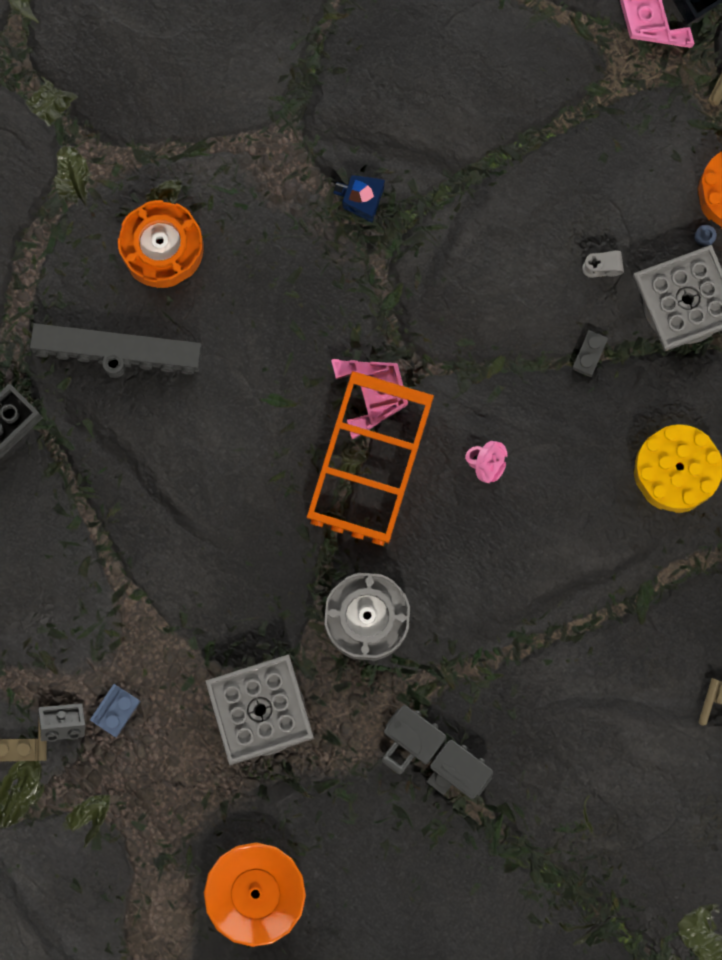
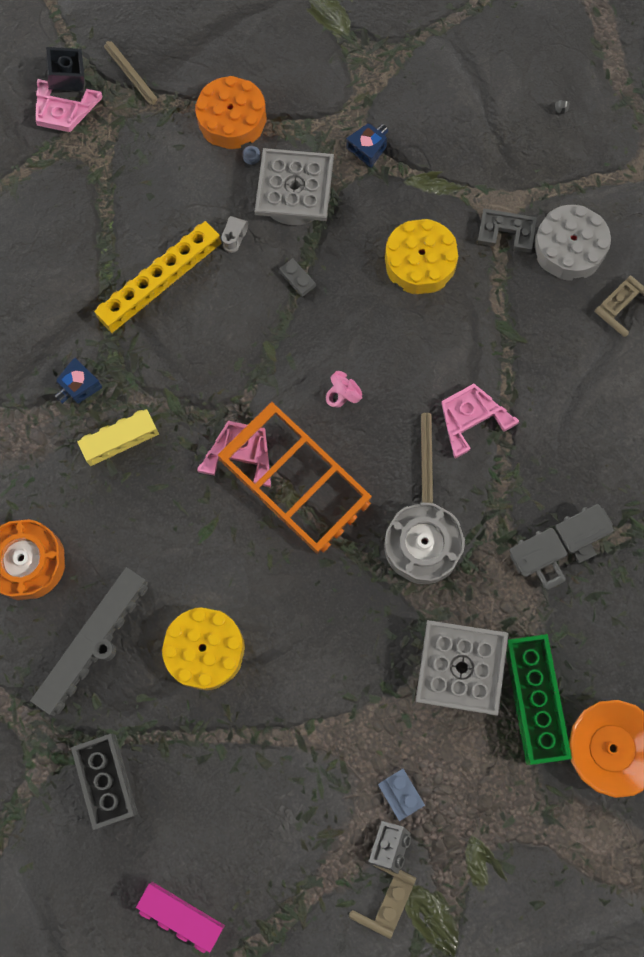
camera: 60 degrees left, 5 degrees down
none -> light yellow brick [77,409,159,466]
none -> yellow brick [94,221,221,333]
none -> yellow piece [162,607,245,691]
none -> dark tan axle [421,413,433,503]
none -> bright pink wing [441,384,519,459]
none -> green brick [506,634,572,765]

